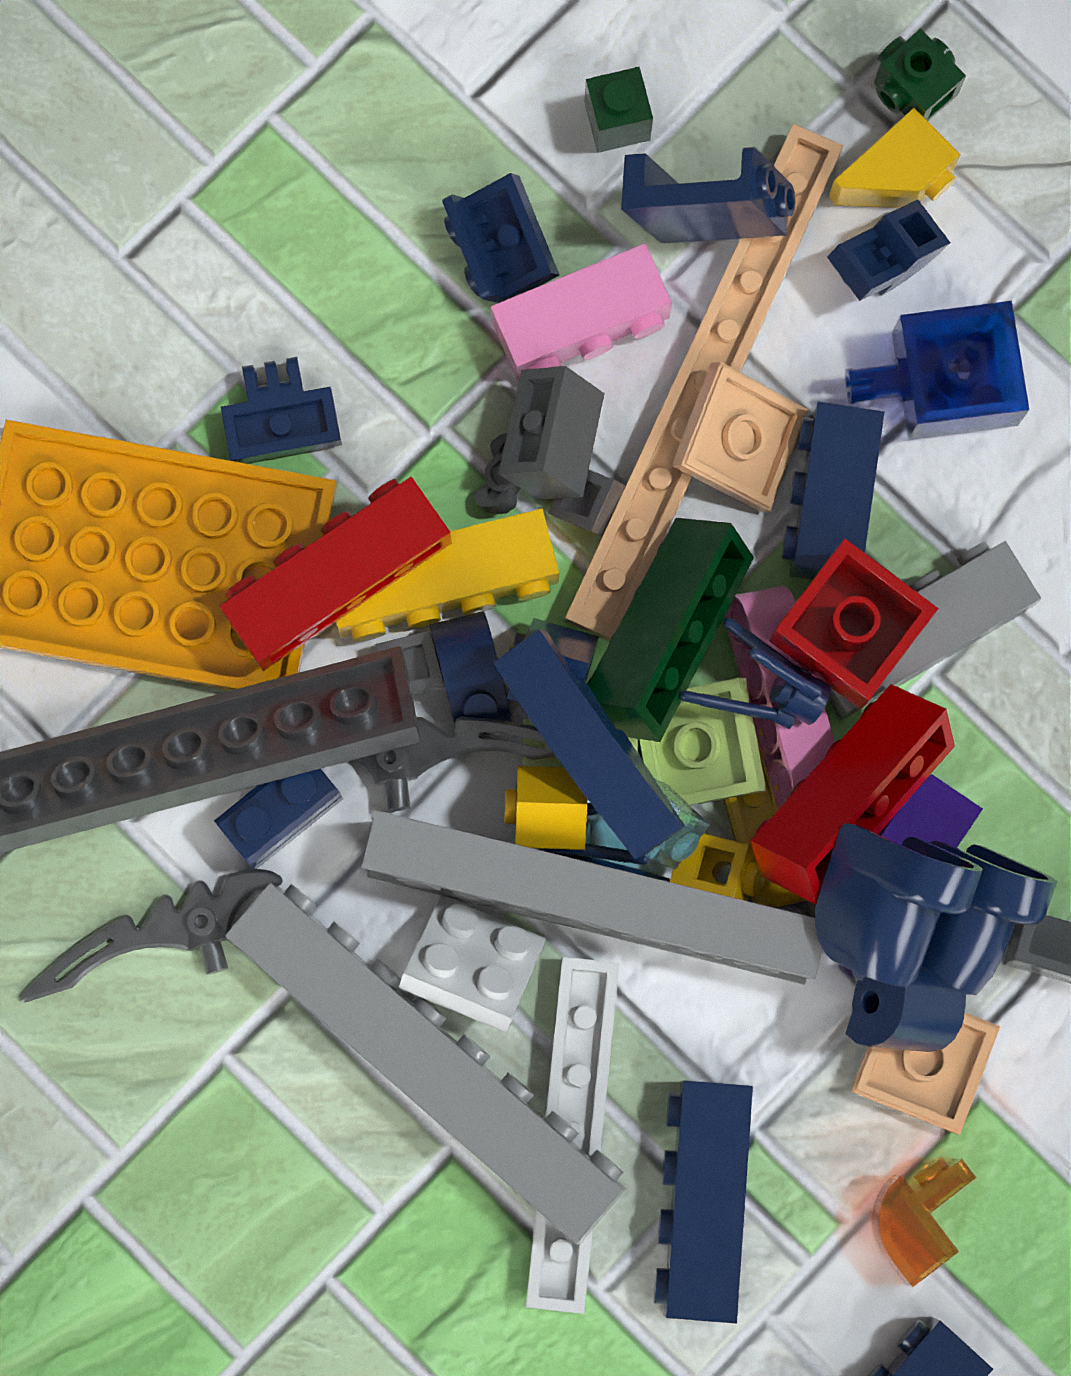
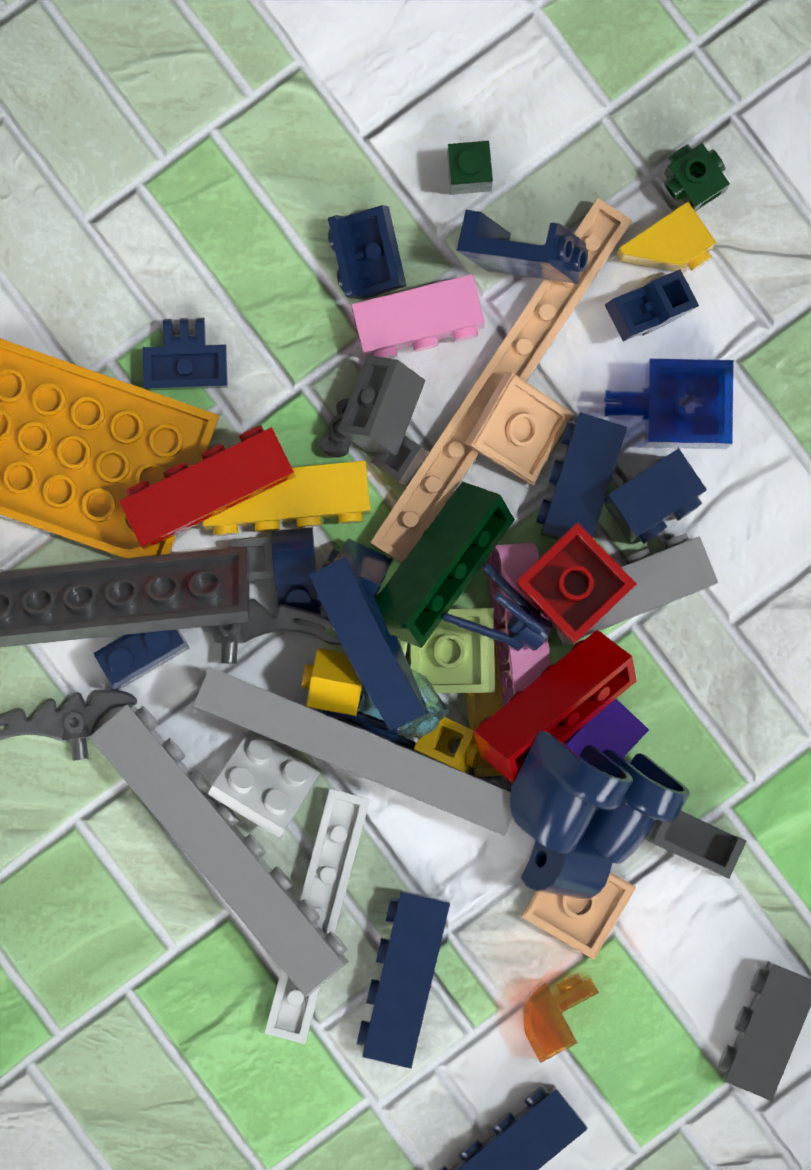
camera: 10 degrees right, 5 degrees up
none -> dark blue brick [604,448,707,544]

